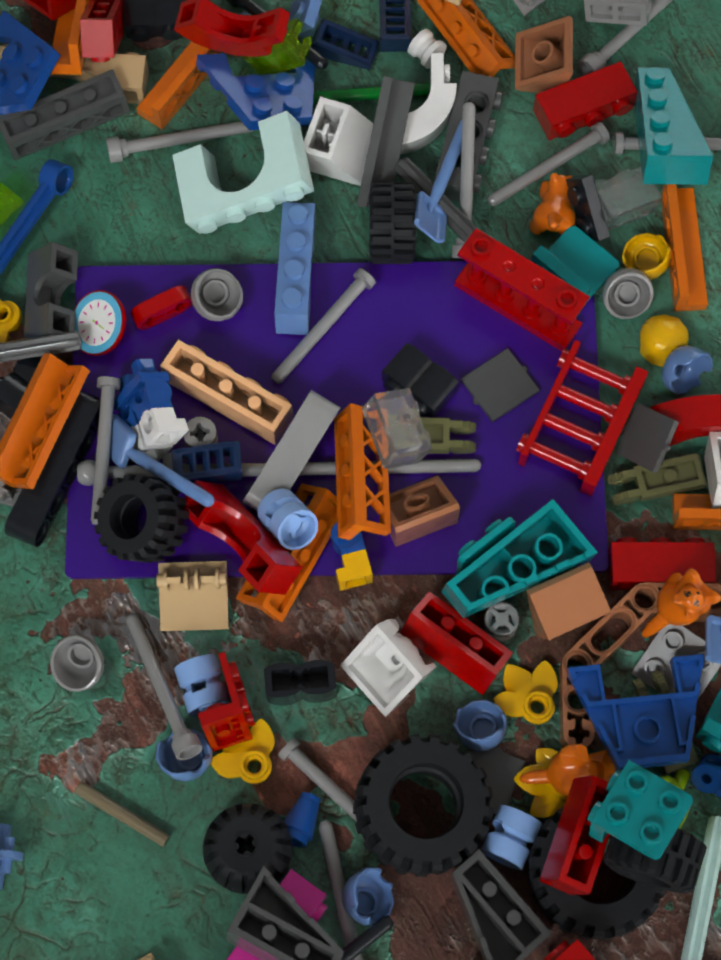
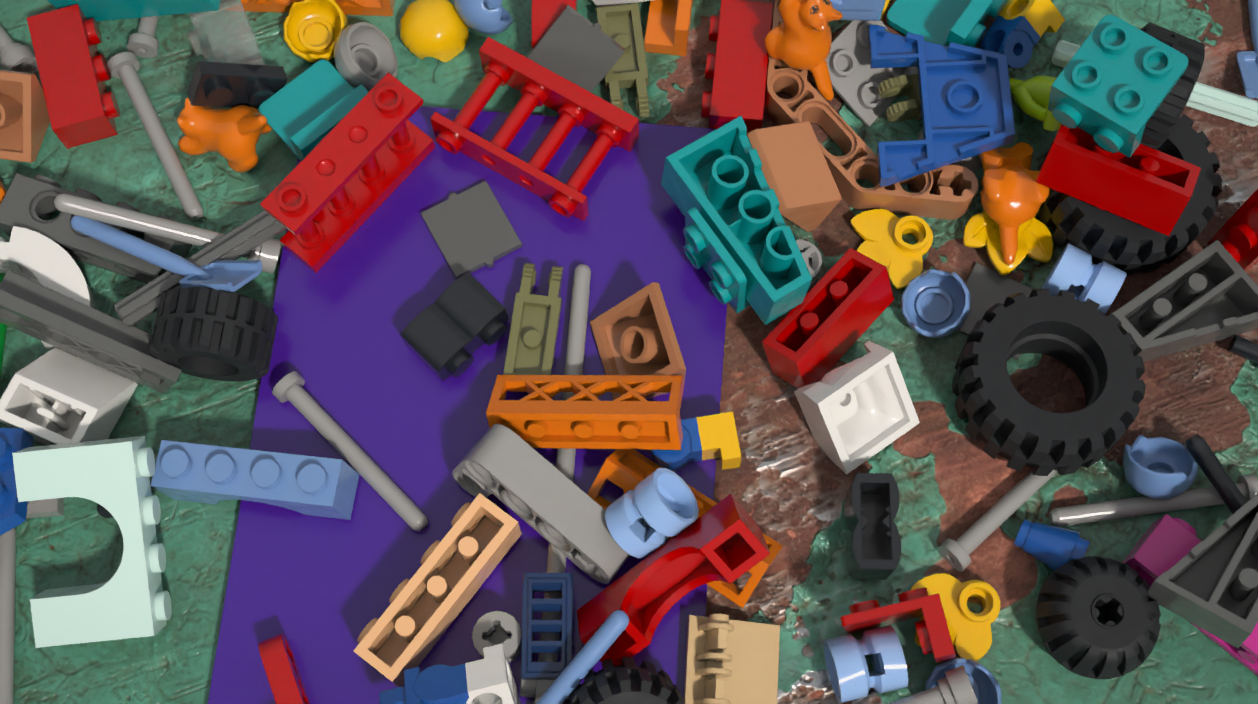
camera: 85 degrees left, 0 degrees up
light grey piece [191,268,243,322] -> none
clear brick [362,388,432,469] -> none

